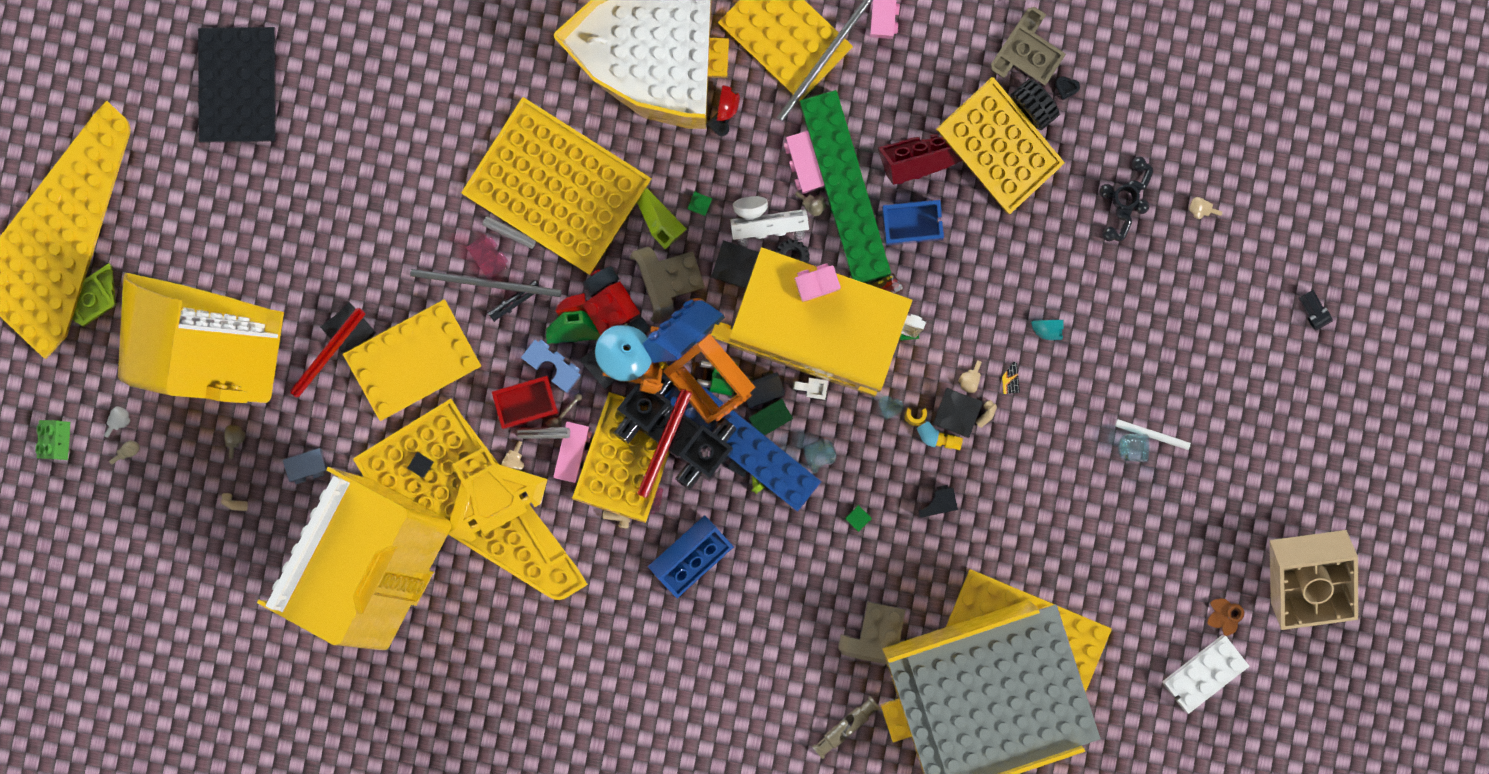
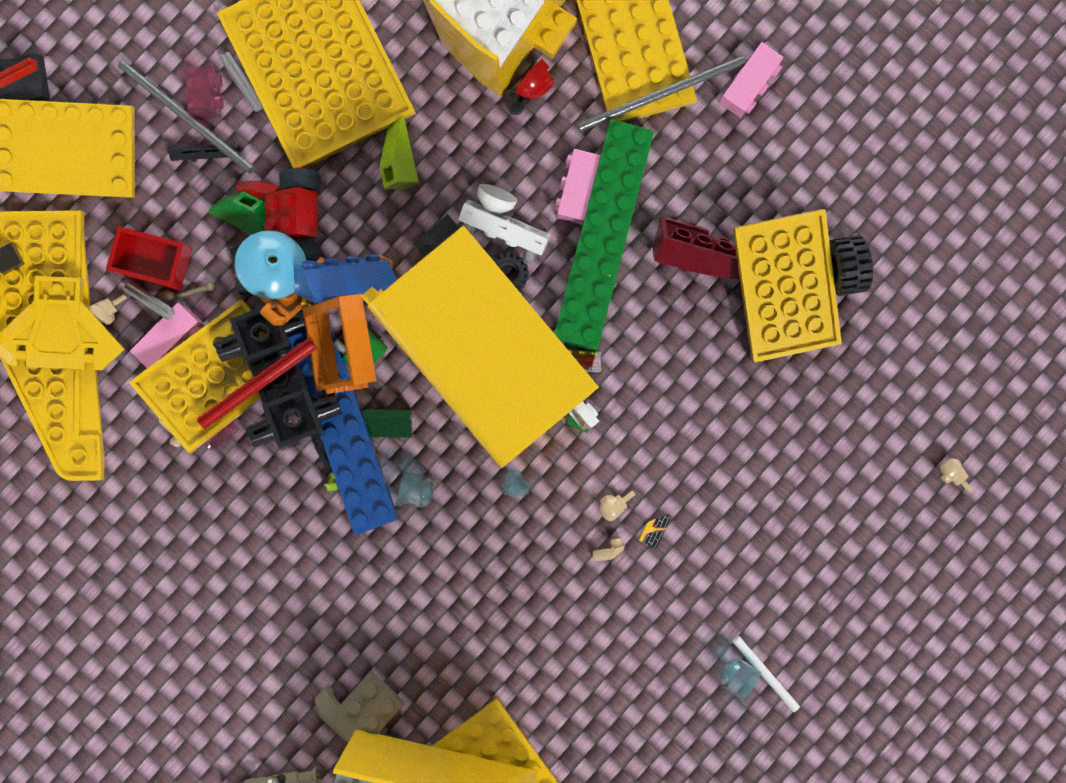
camera: 35 degrees right, 0 degrees up
medium blue arch [521,340,581,394] -> none
dark tan piece [630,247,705,324] -> none
blue slope [648,515,734,598] -> none
green plate [687,191,712,217] -> none
black slope [746,370,785,409] -> none
white plate [793,378,828,400] -> none
bright pink brick [794,263,841,302] -> none
dark tan piece [795,191,826,216] -> none
green tile [845,505,872,532] -> none
blue piece [882,200,944,246] -> none
yellow piece [904,408,963,450] -> none
black arch [918,485,958,518] -> none
black brick [933,388,983,438] -> none
dark tan piece [991,7,1066,87] -> none
teal brick [1031,320,1064,340] -> none
black tile [1055,76,1080,101] -> none
black wheel [1099,156,1153,242] -> none
black piece [1298,290,1333,331] -> none

